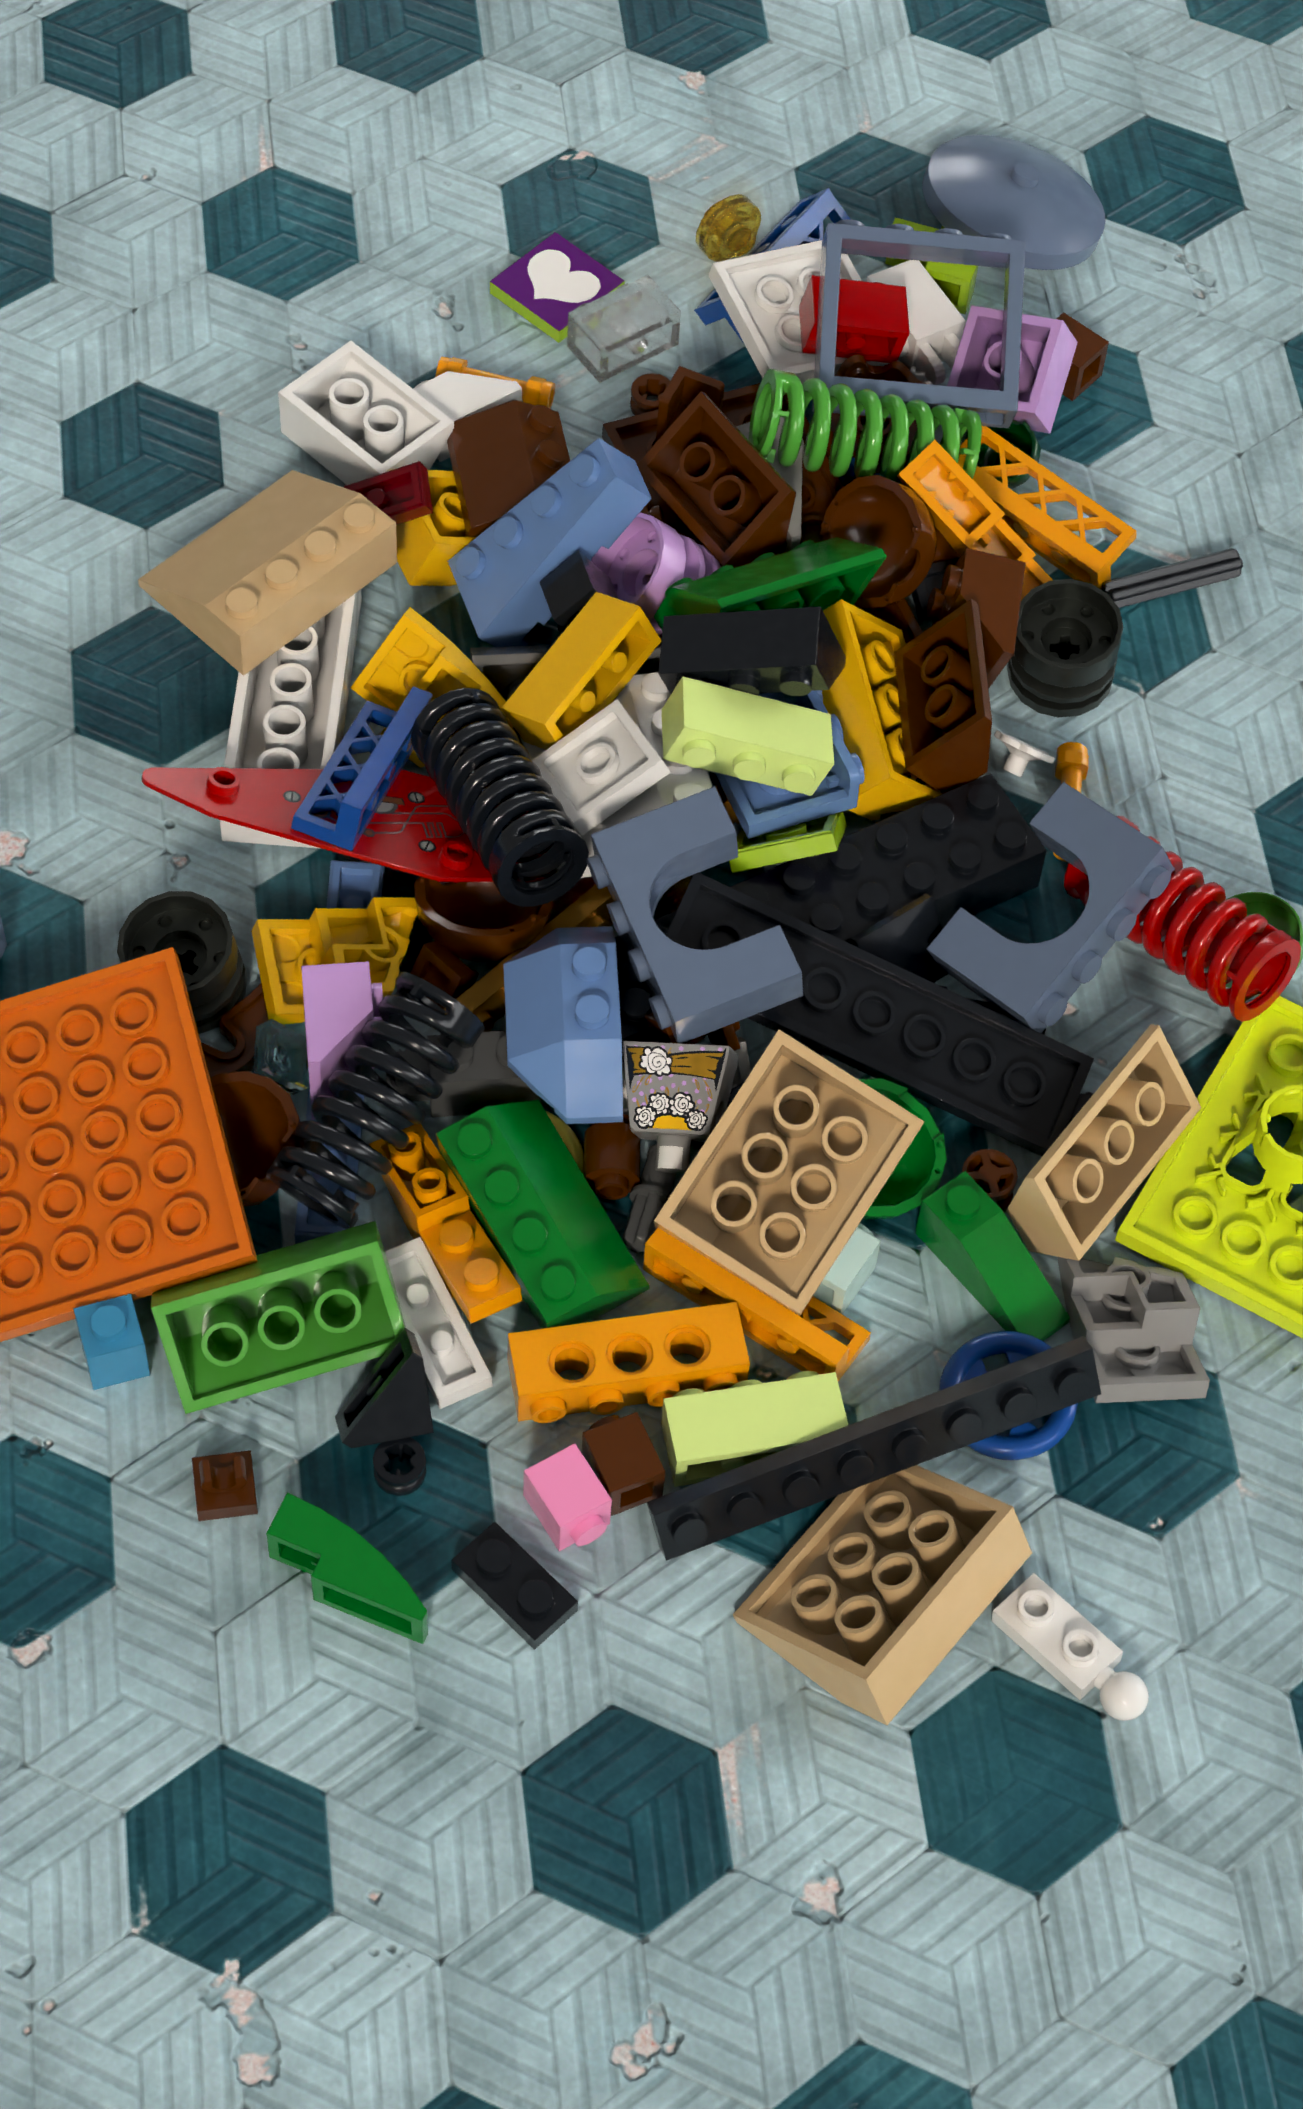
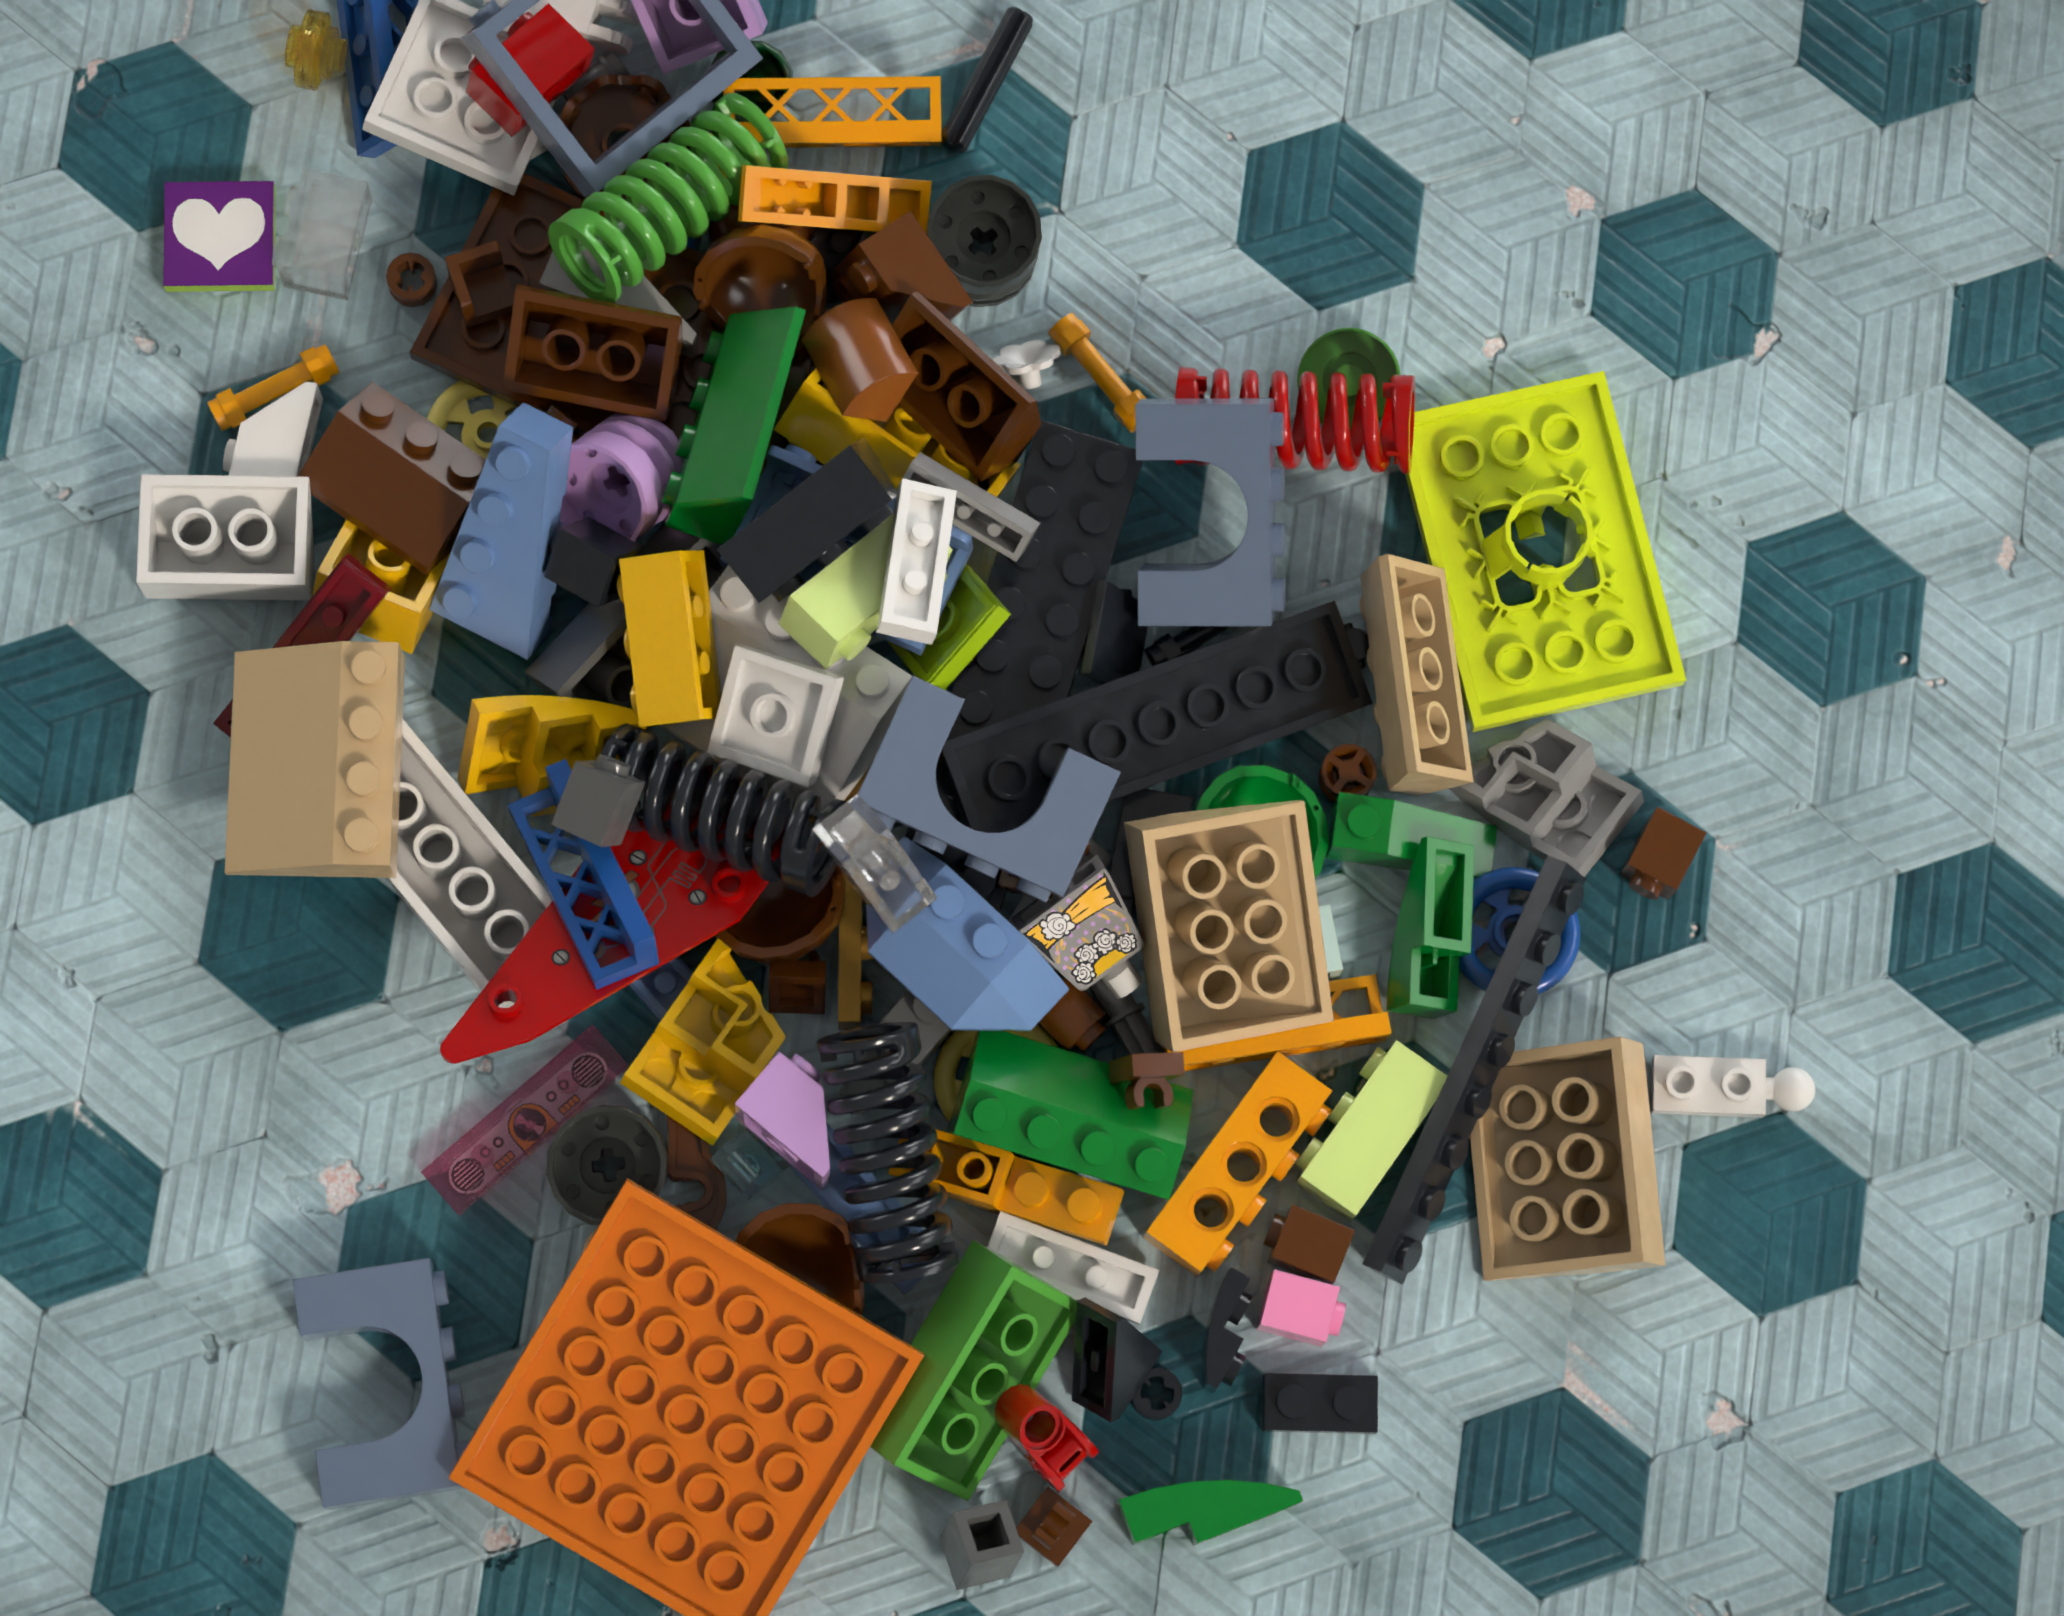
camera: 50 degrees left, 20 degrees up
dark azure brick [73,1294,150,1390] -> none
none -> clear pink tile [421,1024,629,1216]
none -> dark grey brick [551,754,645,847]
none -> dark orange brick [801,298,918,422]
none -> clear brick [812,794,937,933]
none -> white plate [876,478,957,645]
none -> light grey piece [896,452,1040,562]
none -> dark grey brick [939,1499,1024,1590]
none -> red piece [995,1384,1099,1492]
none -> reddish brown tile [1108,1052,1185,1110]
none -> black slope [1202,1267,1253,1393]
none -> green slope [1386,836,1475,1019]
none -> reddish brown brick [1619,806,1707,900]

